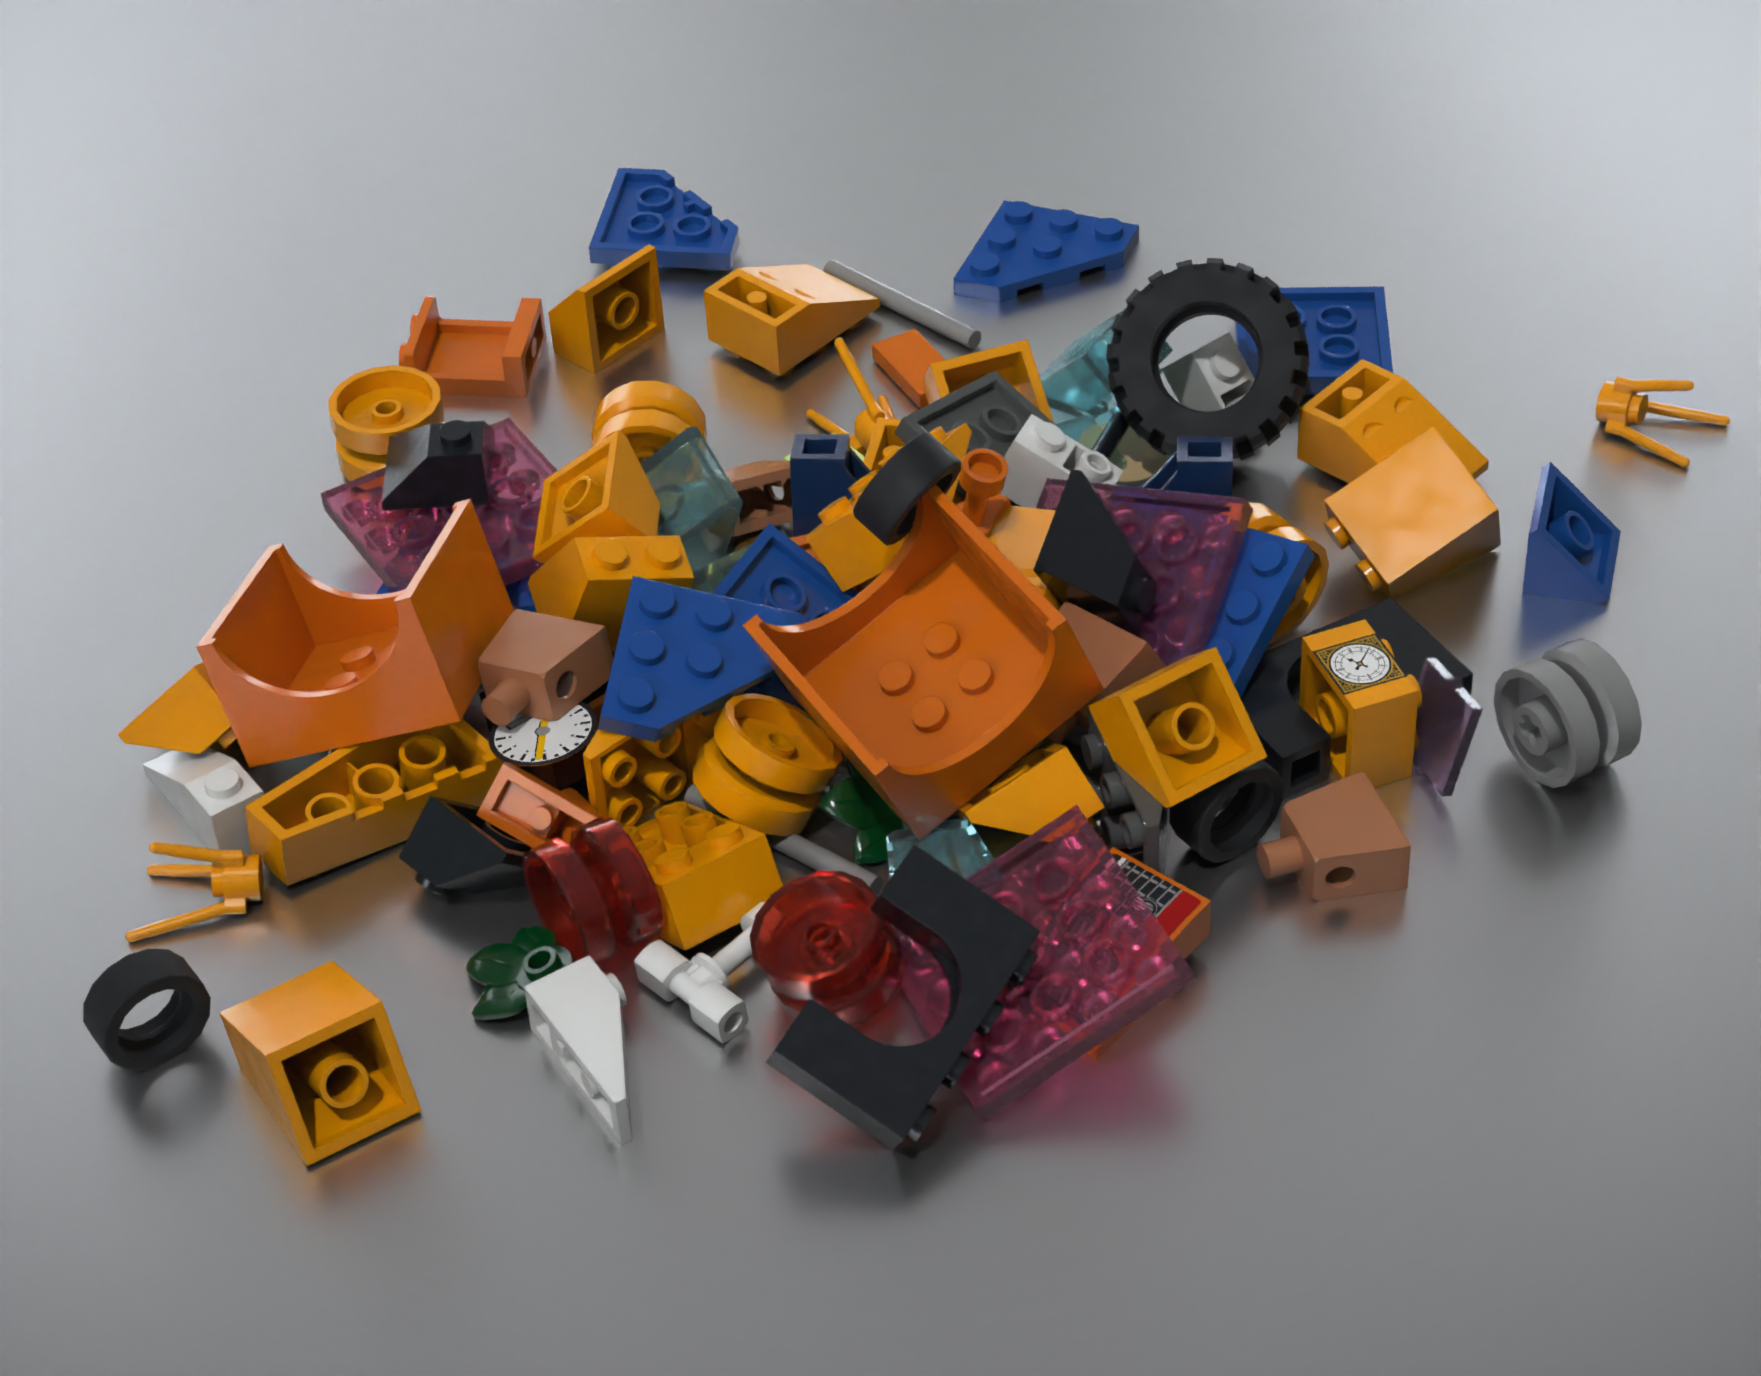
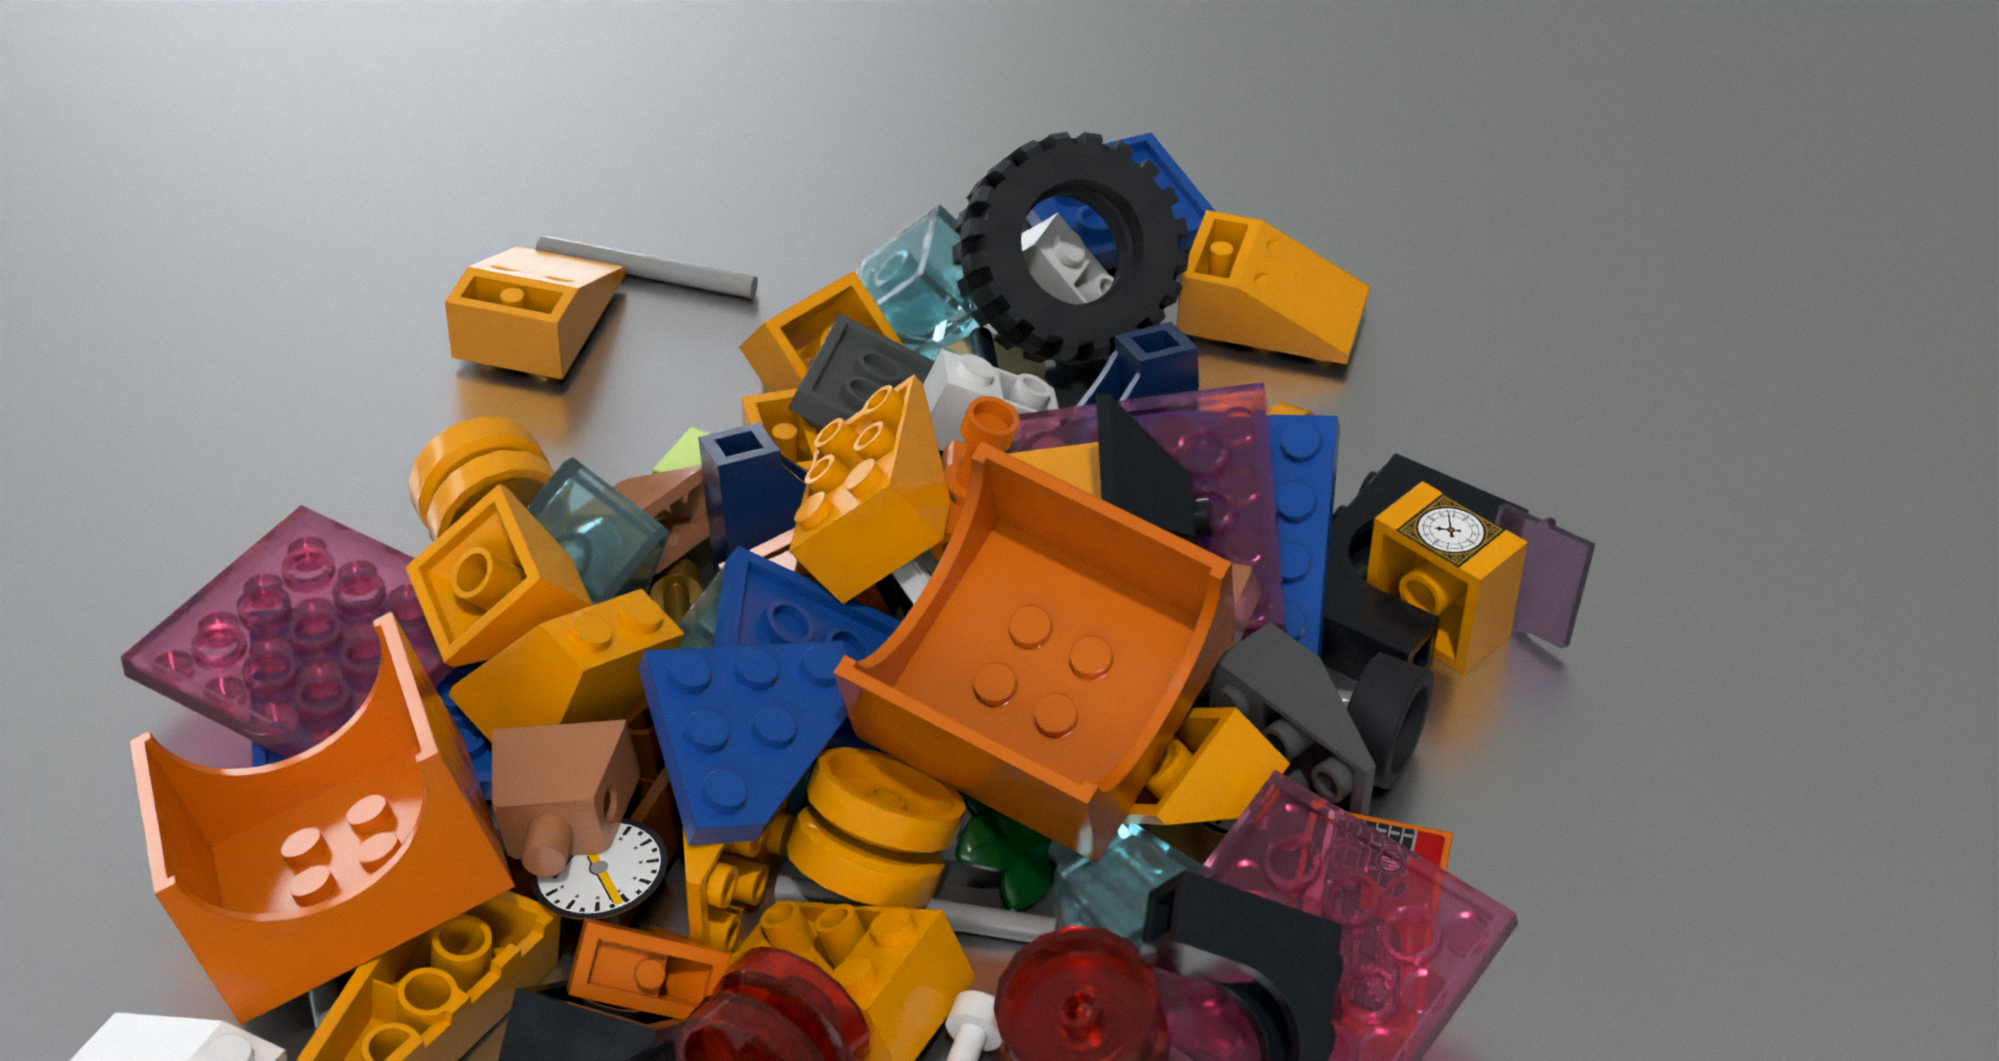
camera: 30 degrees left, 0 degrees up
light orange slope [117,662,237,754] -> none
light orange wheel [328,365,446,491] -> none
black slope [381,420,495,510] -> none
orange panel [399,296,547,398] -> none
light orange slope [548,244,665,374] -> none
blue plate [589,168,740,271] -> none
light orange plant [806,338,895,455] -> none
black tyre [853,432,961,545] -> none
orange tile [872,329,945,409] -> none
blue plate [953,200,1139,303] -> none
light orange slope [1088,647,1268,808] -> none
nougat torso [1257,771,1411,901] -> none
light orange slope [1323,426,1501,600] -> none
light grey wheel [1494,638,1642,788] -> none
blue slope [1522,462,1621,605] -> none
light orange plant [1596,376,1730,468] -> none

